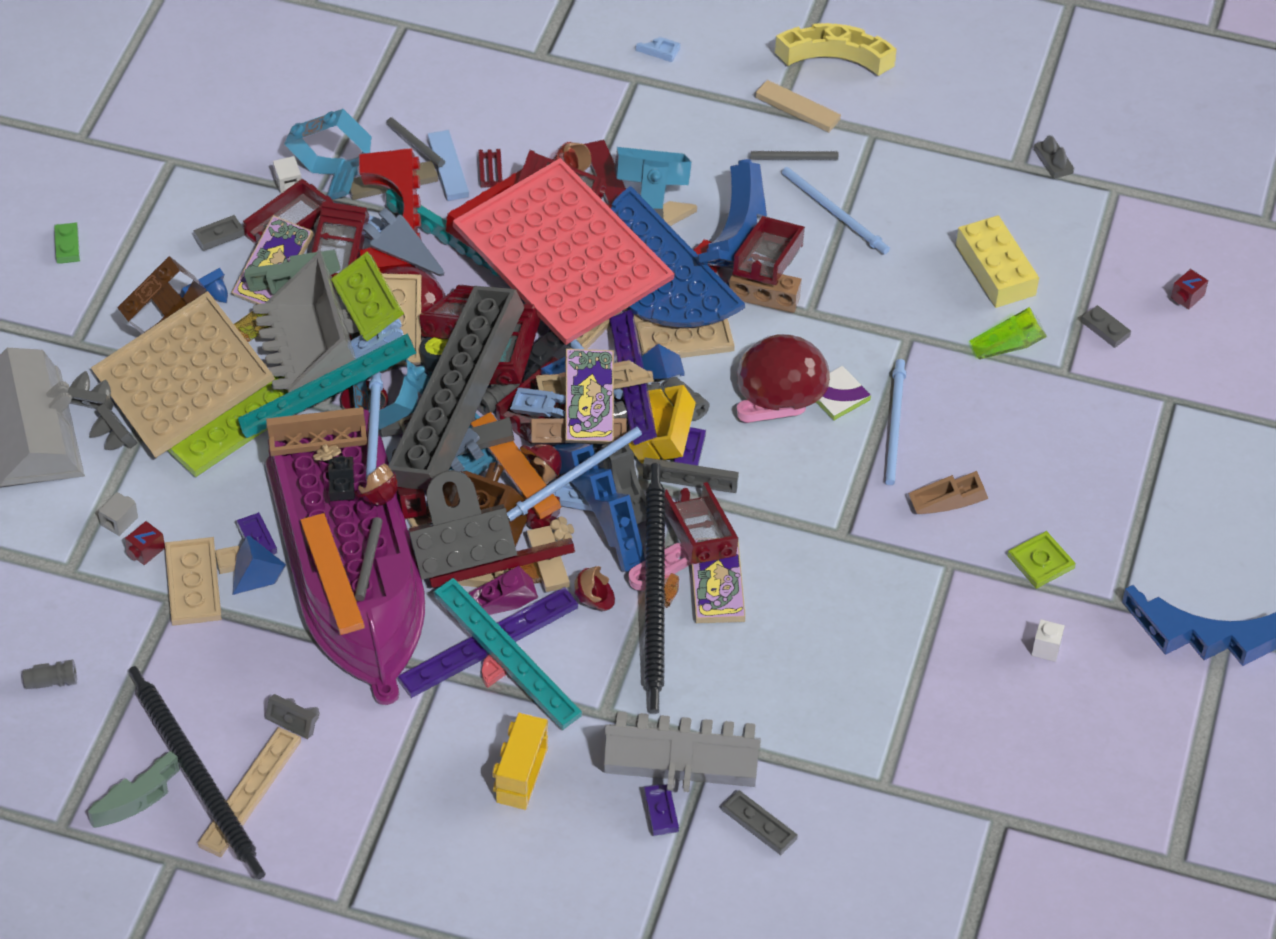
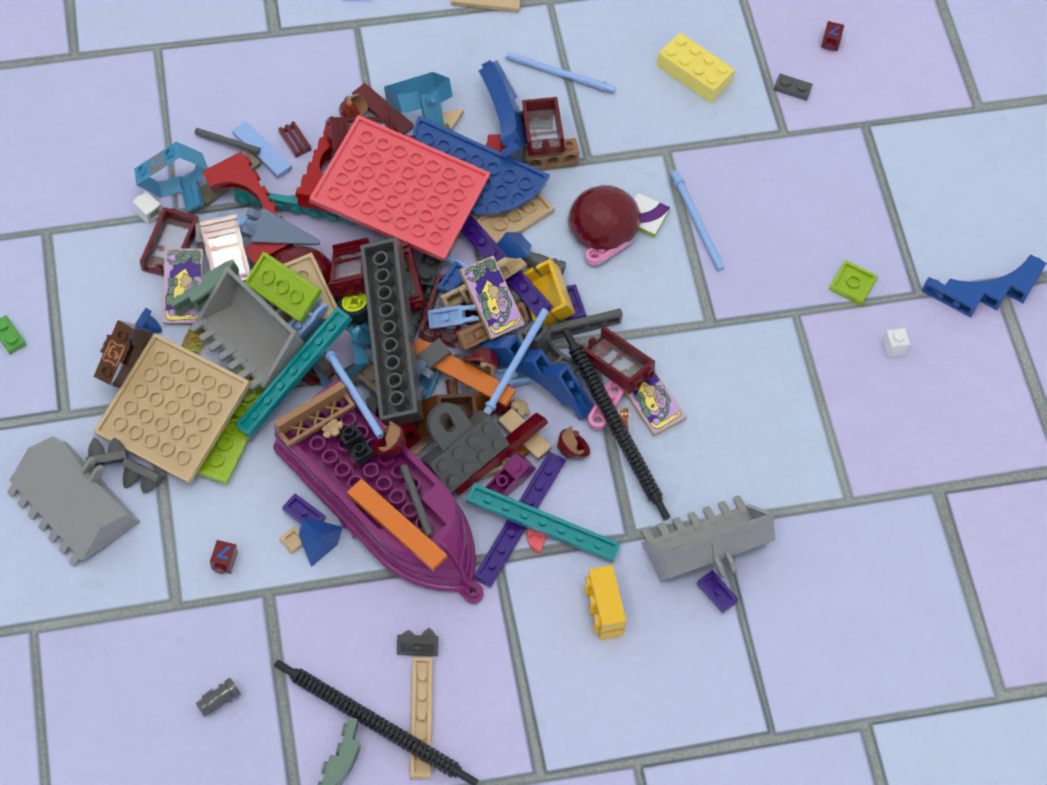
camera: 30 degrees left, 10 degrees up
light grey brick [98,492,138,536] -> none
tan tile [165,537,222,626] -> none
dark grey plate [193,215,245,251] -> none
dark grey tile [722,790,798,856] -> none
dark grey bar [750,151,839,160] -> none
medium nougat slope [908,471,989,514] -> none
clear neon green slope [970,307,1047,360] -> none

